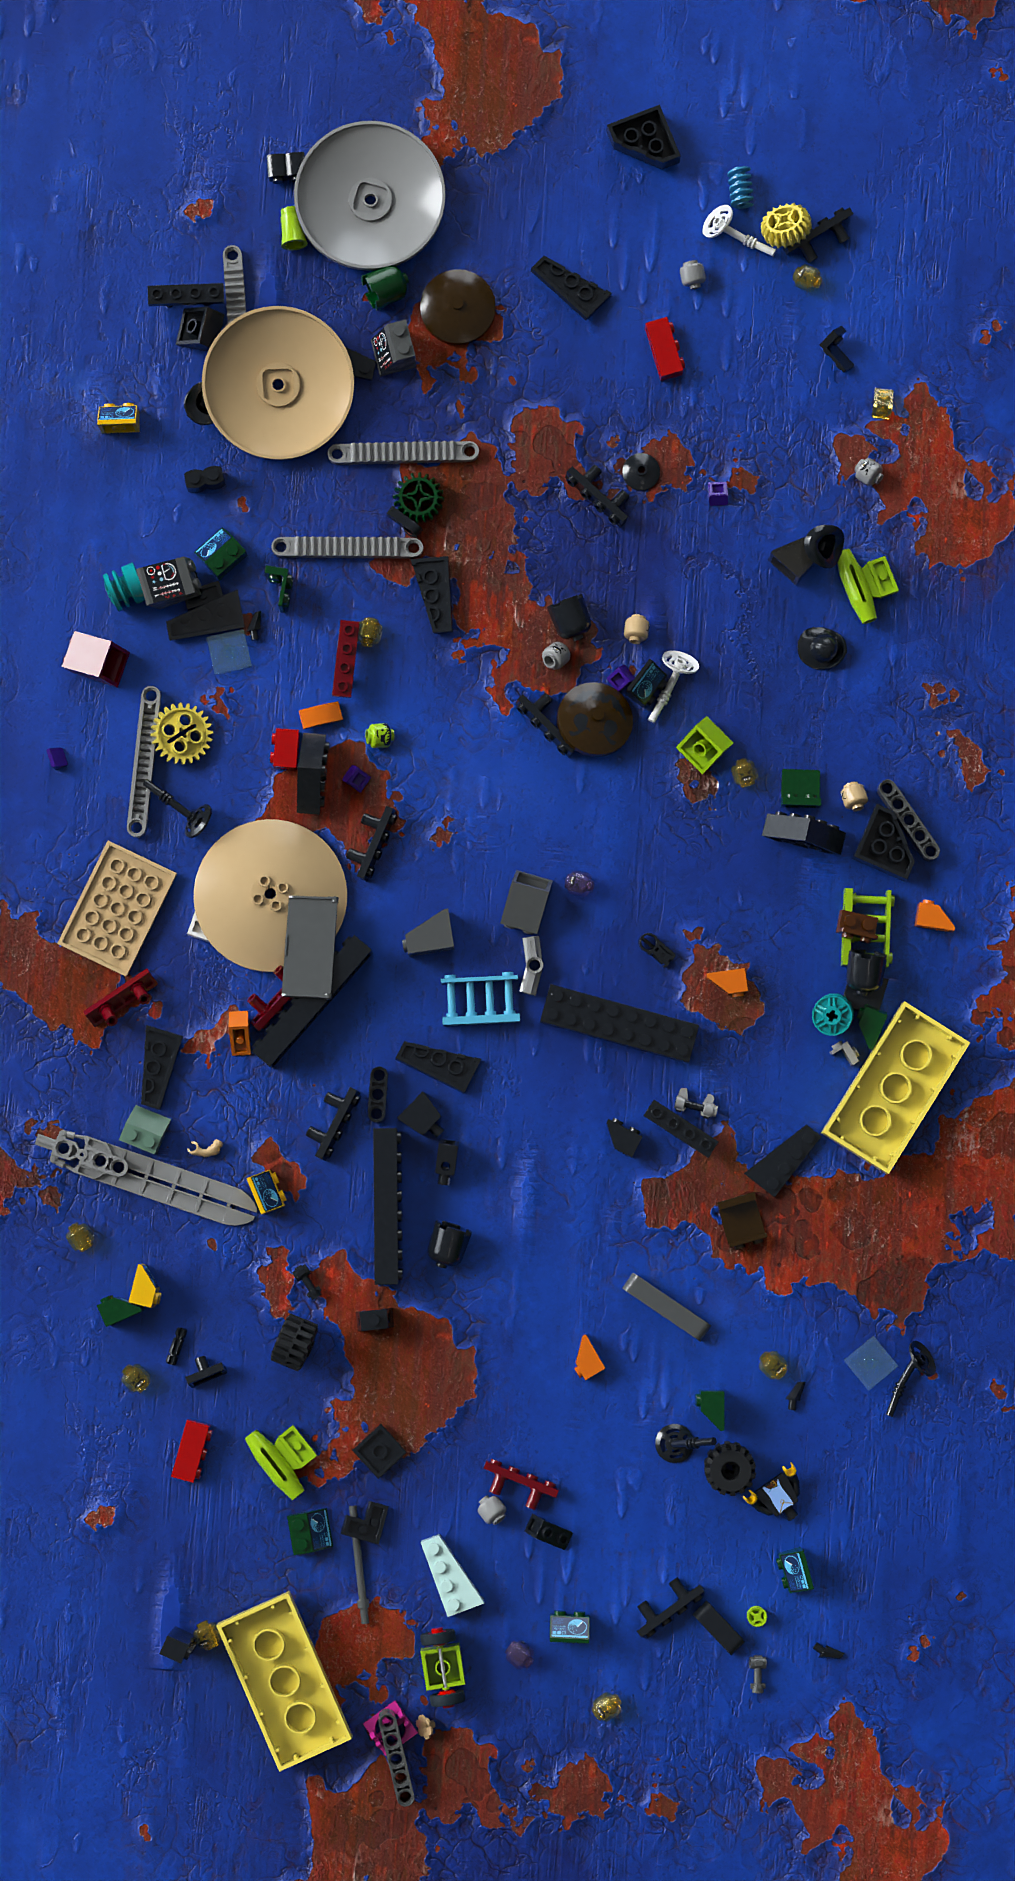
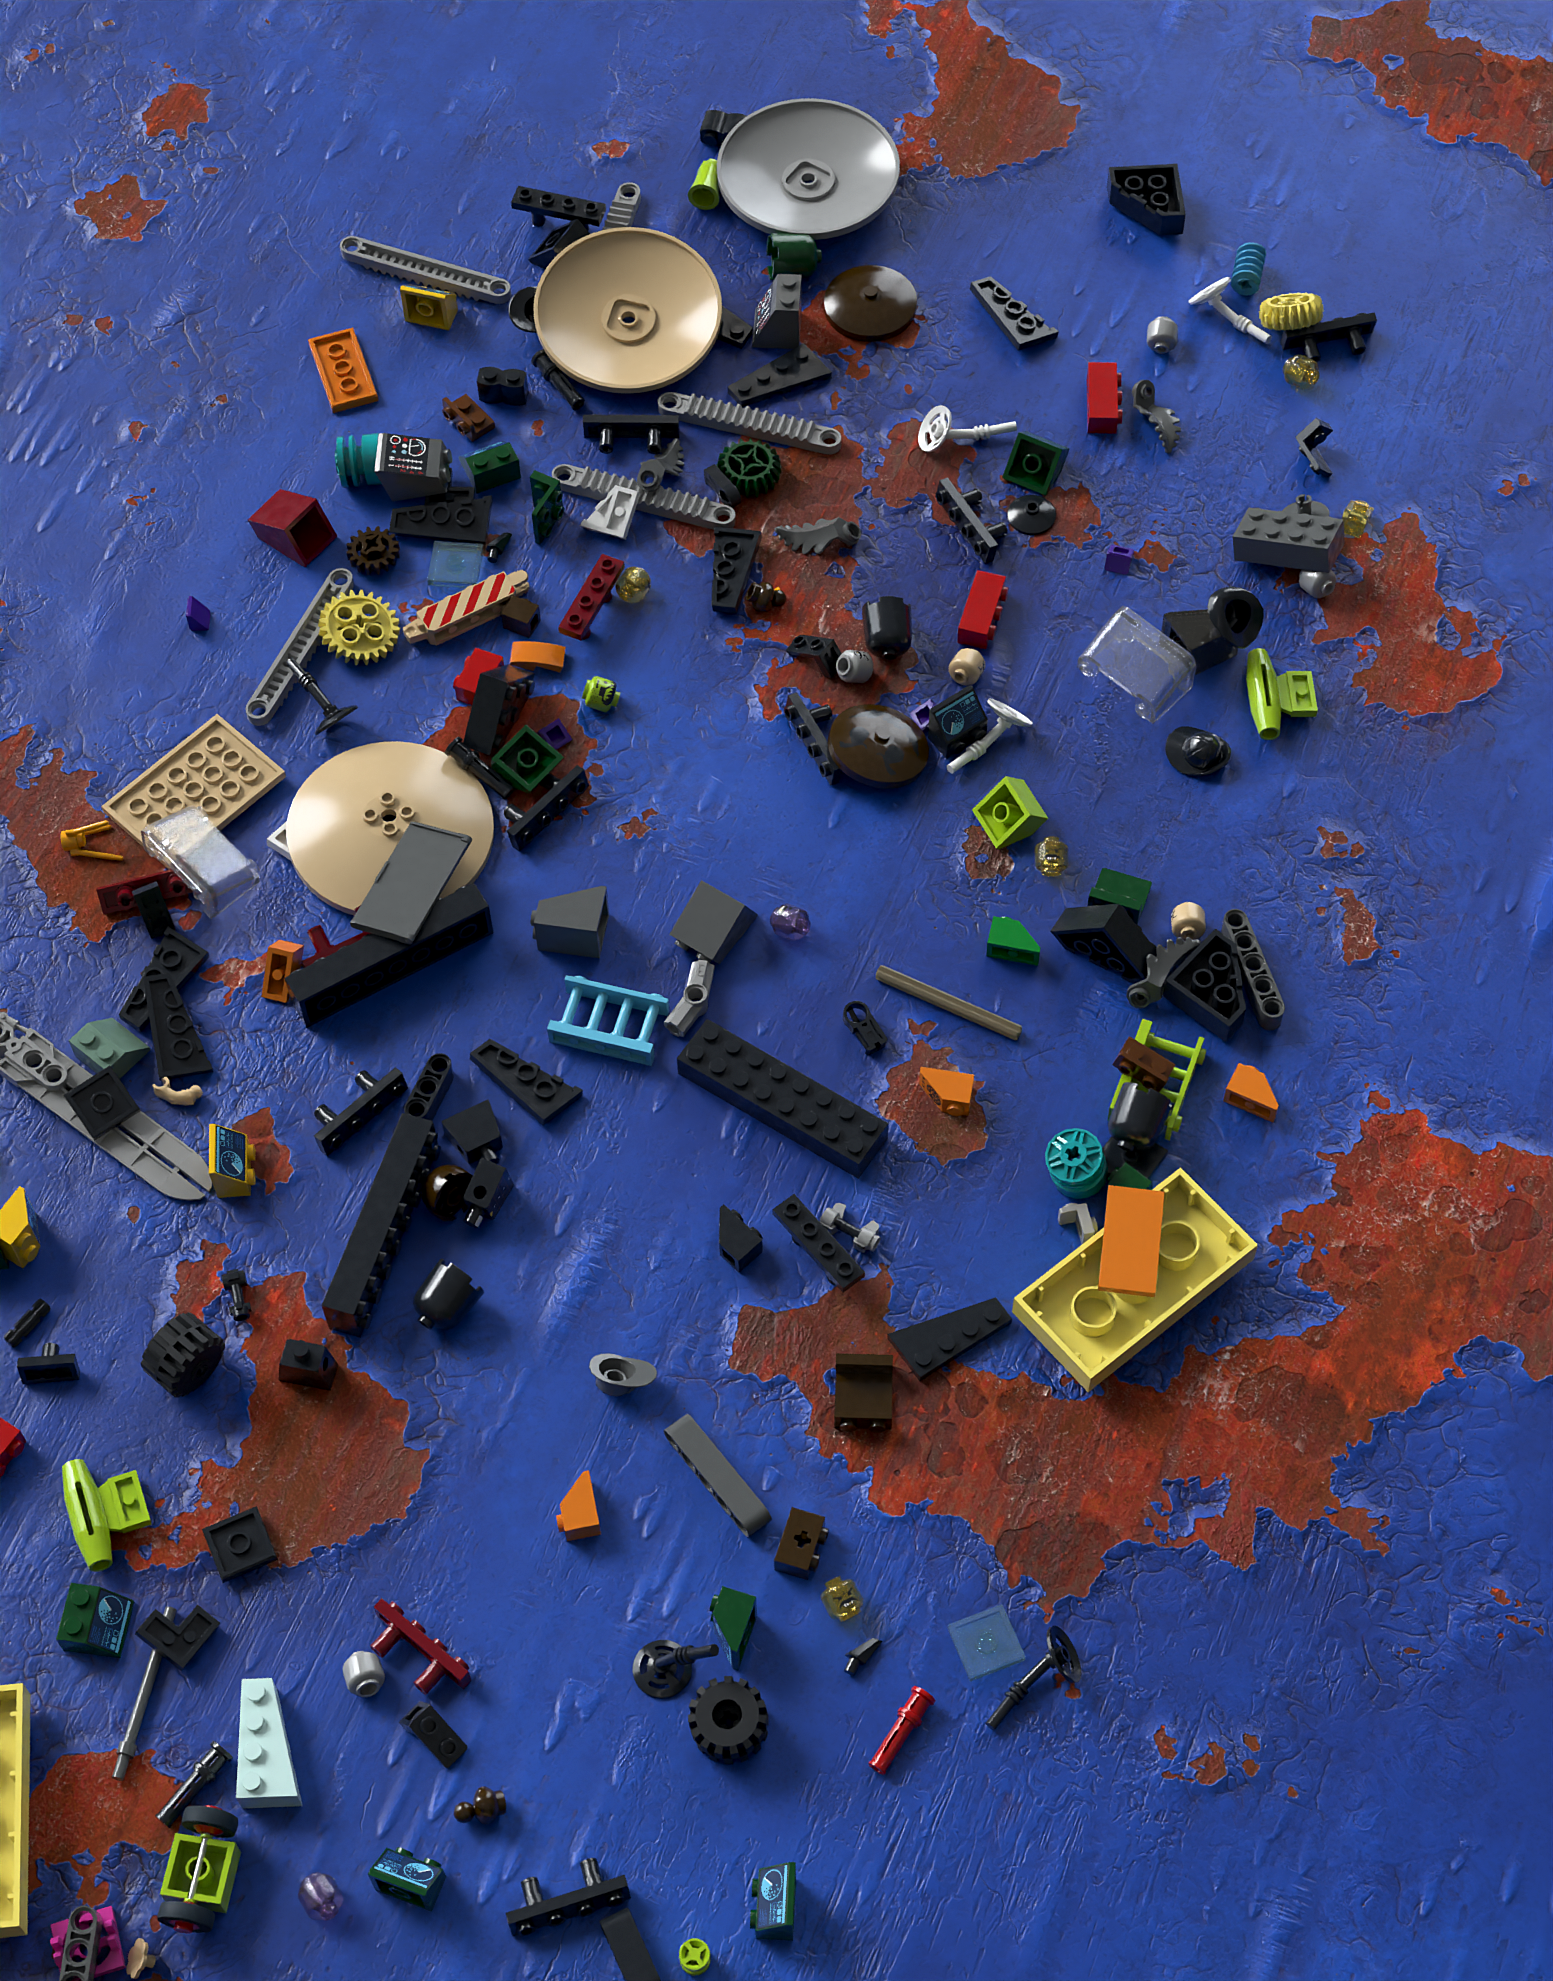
camera: 20 degrees right, 25 degrees down
torso [743,1462,800,1521] -> none
none -> light orange plant [61,820,124,861]
none -> black plate [63,1065,140,1141]
none -> black tile [132,882,176,939]
none -> clear windscreen [141,805,260,920]
none -> black wing [143,973,213,1081]
none -> black pin [155,1741,233,1828]
none -> orange tile [308,327,379,413]
none -> light grey gear [340,236,511,304]
none -> dark brown gear [346,526,400,575]
none -> tan hinge [403,570,530,645]
none -> dark brown cylinder [421,1165,473,1221]
none -> reddish brown bracket [442,394,495,442]
none -> black pin [445,736,515,800]
none -> dark brown animal [453,1786,506,1824]
none -> dark green slope [490,725,564,794]
none -> dark brown brick [500,596,541,638]
none -> black pin [531,349,585,410]
none -> white wing [580,485,640,540]
none -> black plate [583,414,680,454]
none -> dark grey piece [589,1353,657,1396]
none -> dark grey plant [637,438,684,492]
none -> black wing [727,343,832,407]
none -> dark brown animal [746,582,786,612]
none -> dark grey plant [774,517,861,554]
none -> dark brown brick [774,1507,829,1580]
none -> black bracket [786,635,842,678]
none -> red pin [868,1686,936,1775]
none -> dark tan axle [876,965,1022,1040]
none -> white dish [918,405,1017,452]
none -> red brick [957,570,1009,649]
none -> green slope [986,916,1041,966]
none -> dark green slope [1002,431,1070,495]
none -> clear windscreen [1077,606,1196,724]
none -> orange tile [1098,1185,1165,1298]
none -> dark grey plant [1126,937,1201,1008]
none -> dark grey plant [1132,380,1181,454]
none -> dark grey brick [1232,494,1345,573]

